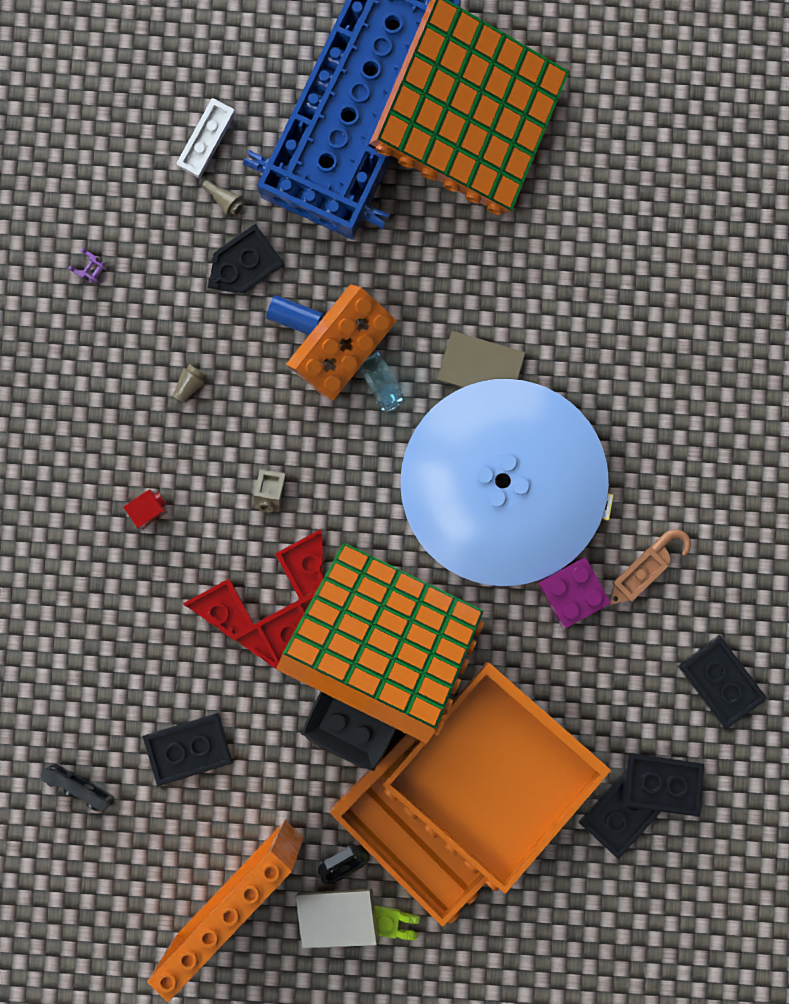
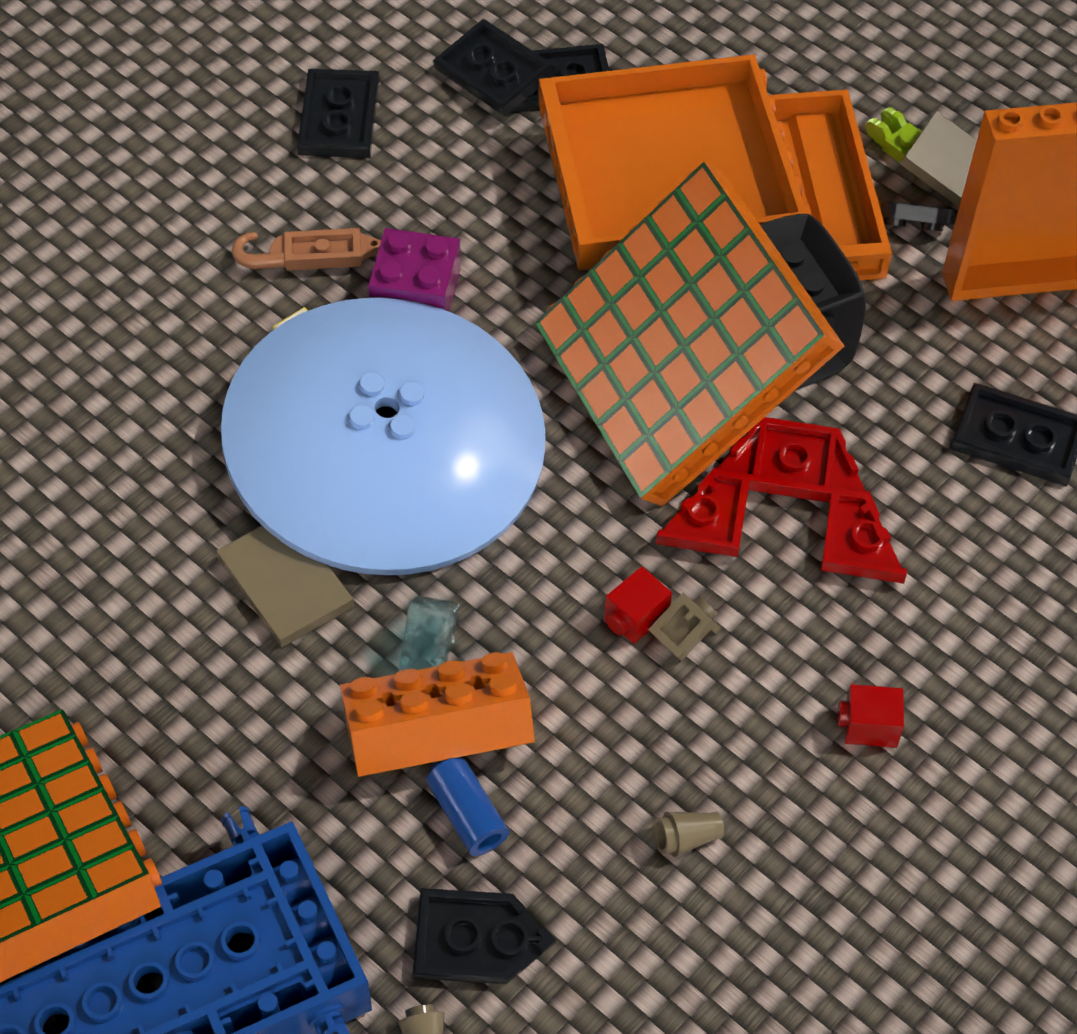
camera: 140 degrees left, 30 degrees down
none -> red brick [604,566,672,644]

